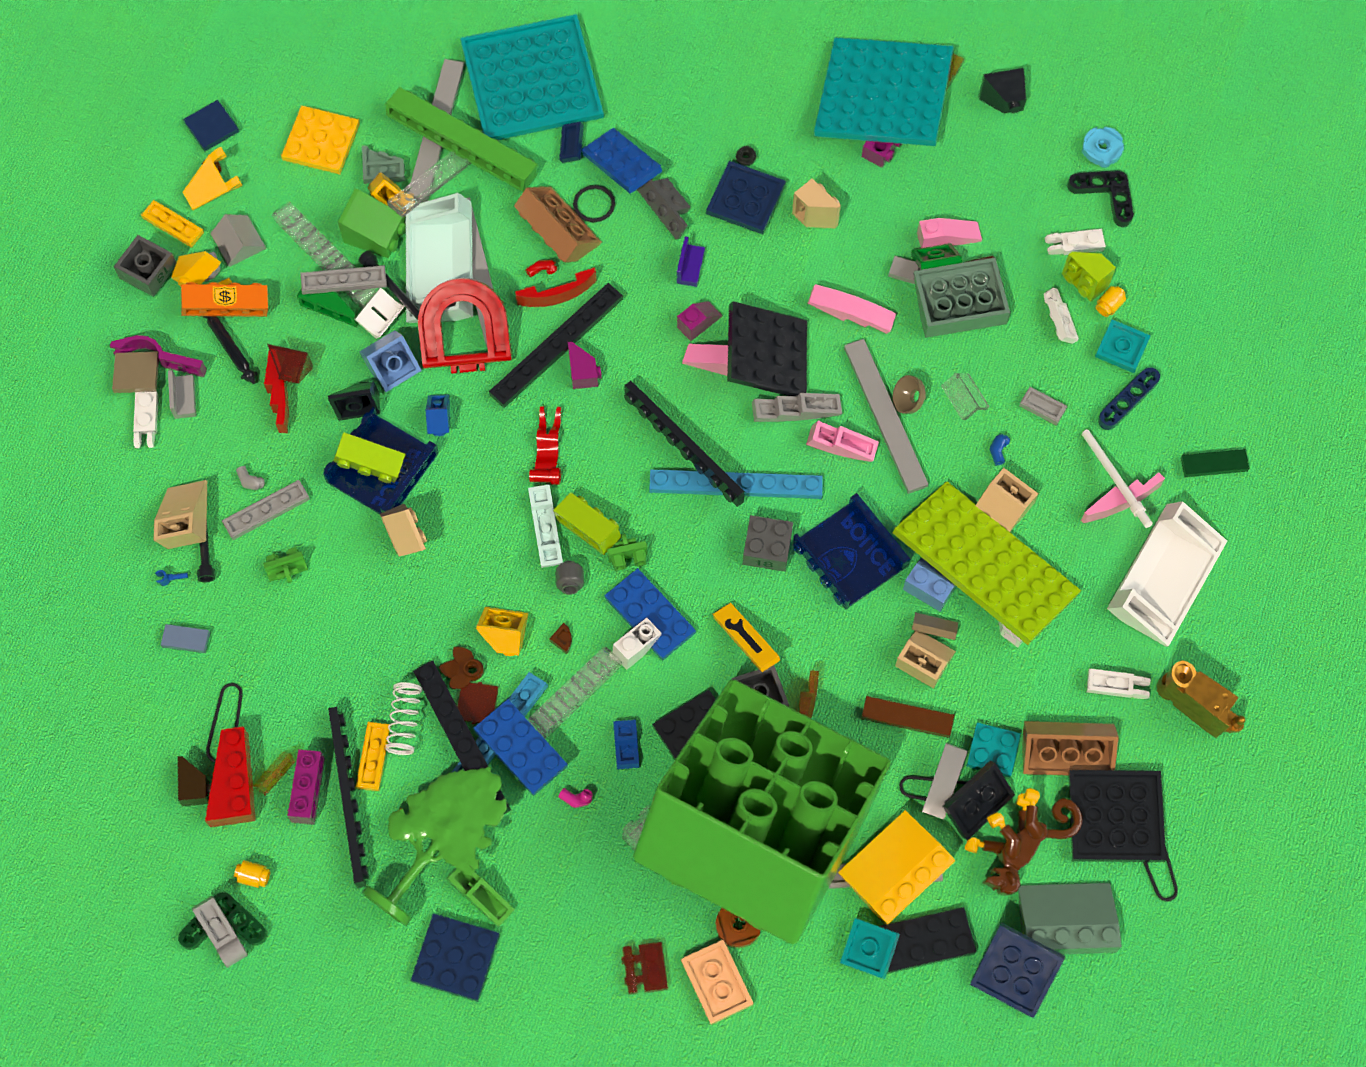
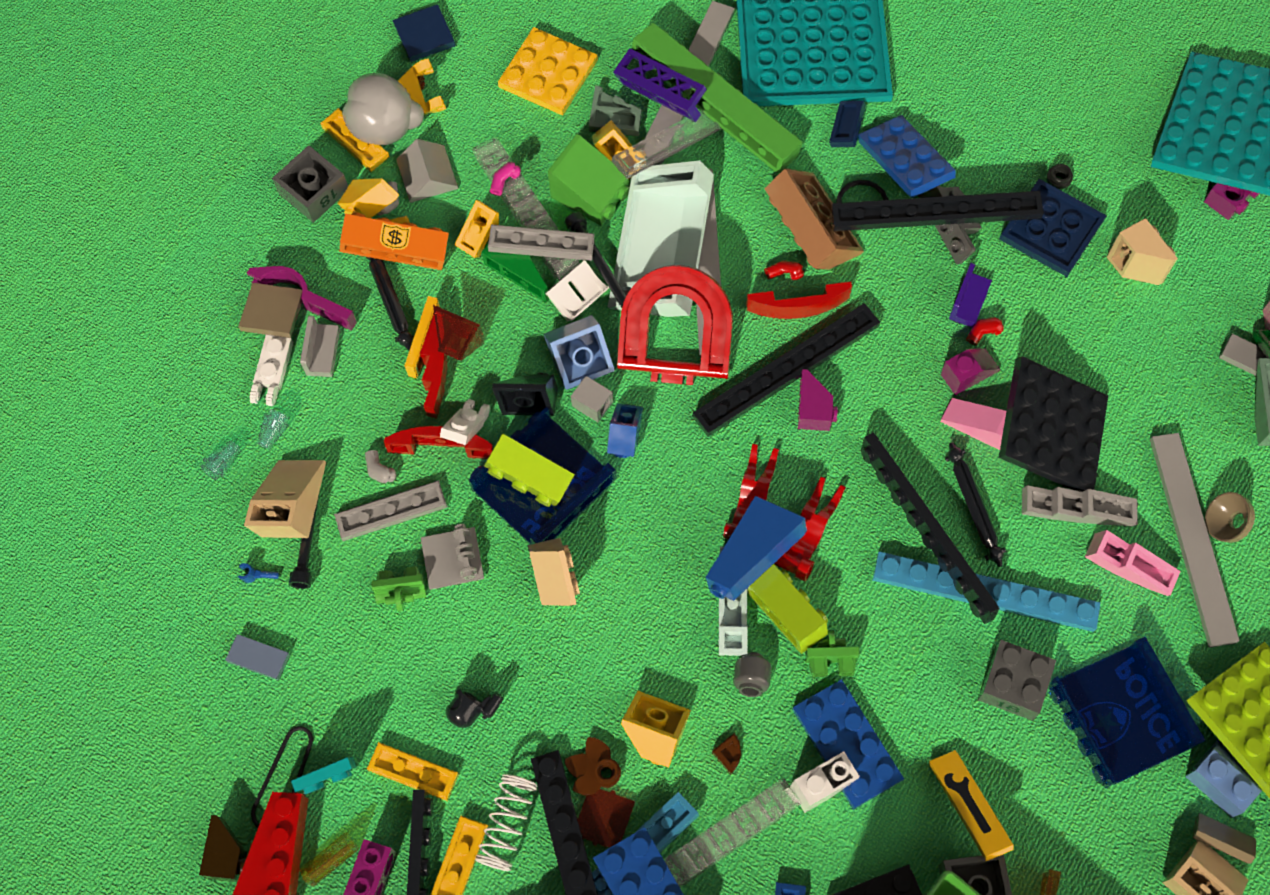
camera: 15 degrees right, 0 degrees up
bright pink slope [808,284,896,334] -> none
none -> clear light blue cone [201,440,241,480]
none -> clear light blue cone [256,409,289,450]
none -> teal plate [291,757,357,795]
none -> light grey piece [342,73,424,145]
none -> yellow tile [367,742,459,802]
none -> red slope [384,426,493,459]
none -> yellow tile [404,296,440,378]
none -> light grey hinge [421,524,484,590]
none -> white hinge [440,399,490,445]
none -> black piece [445,686,504,728]
none -> yellow slope [455,200,499,258]
none -> dark pink arm [490,162,521,196]
none -> light grey panel [571,376,613,423]
none -> dark purple fence [613,48,707,123]
none -> blue slope [705,496,807,601]
none -> red flag [774,476,846,582]
none -> black plate [831,191,1044,231]
none -> black wheel [945,442,1007,567]
none -> red arm [966,317,1004,346]

